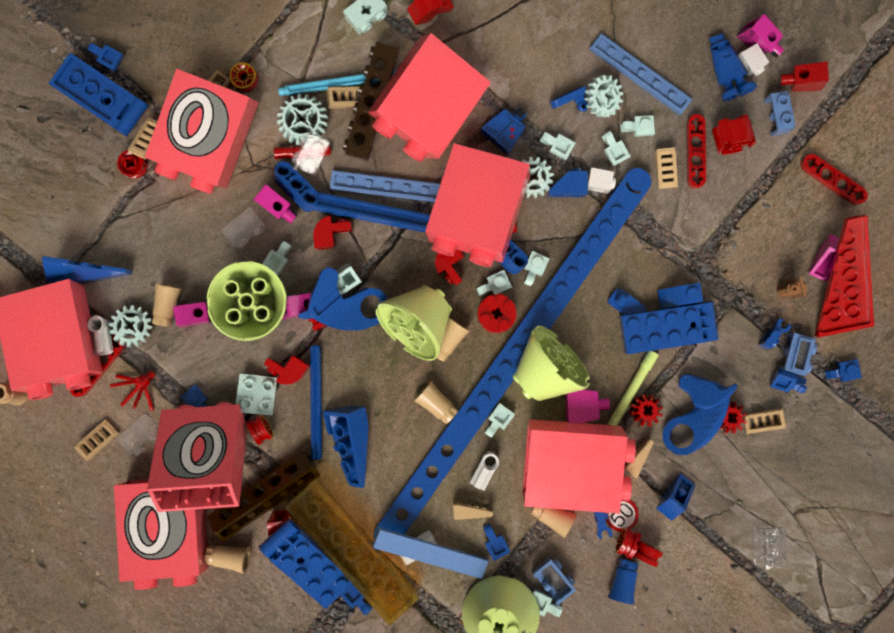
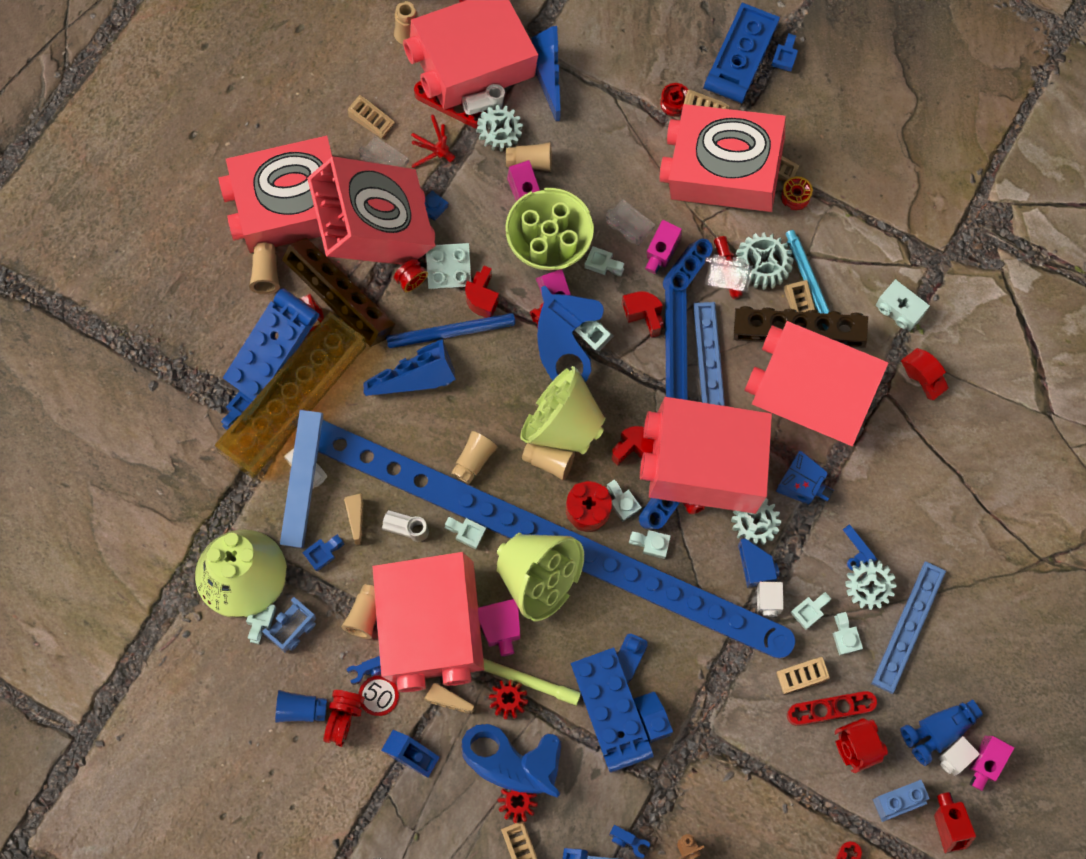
camera: 75 degrees right, 15 degrees down
light aqua plate [540,132,575,161] -> none

